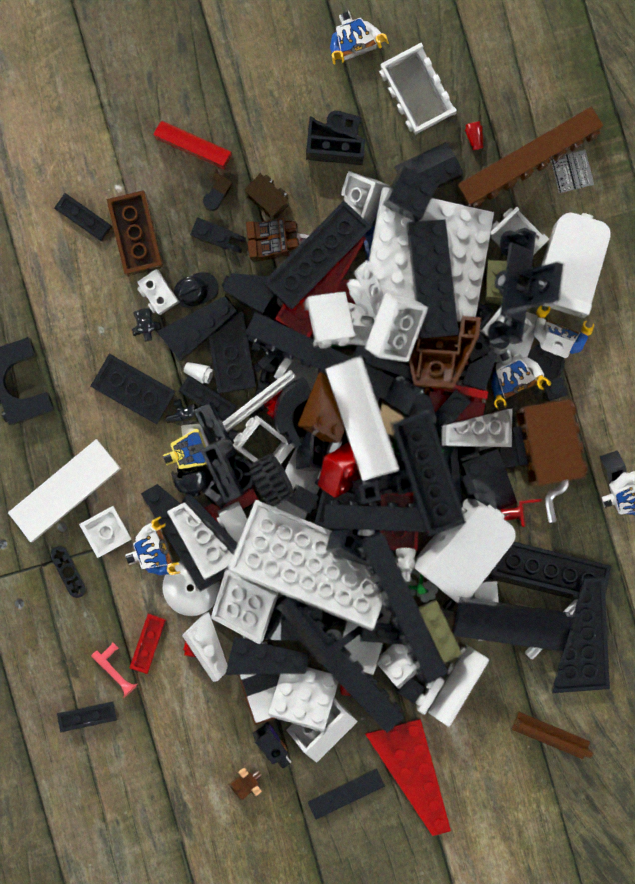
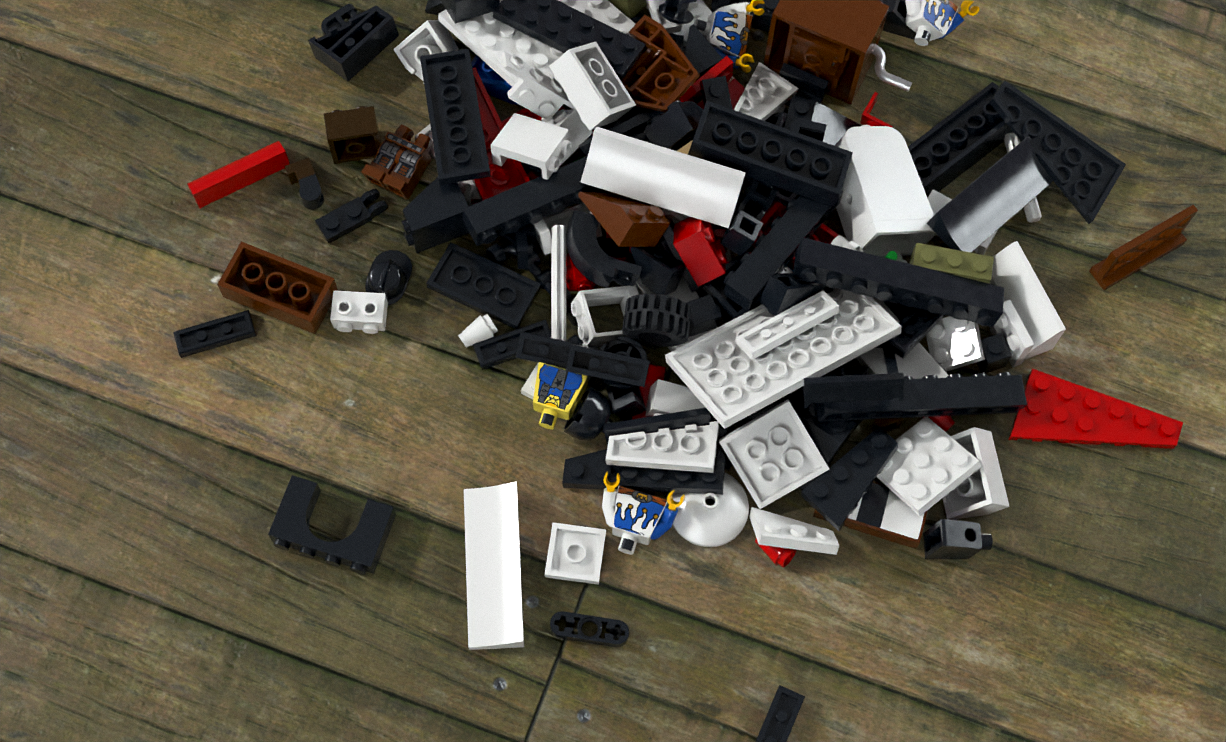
camera: 60 degrees left, 20 degrees down
black plate [90,353,176,424] -> none
coral piece [91,642,138,698] -> none
red tile [129,613,166,674] -> none
black piece [132,308,162,342] -> none
black wing [157,296,238,361] -> none
black piece [166,399,199,425] -> none
reddish brown piece [228,768,262,800] -> none
black tile [308,768,385,819] -> none
none -> white plate [737,290,839,360]

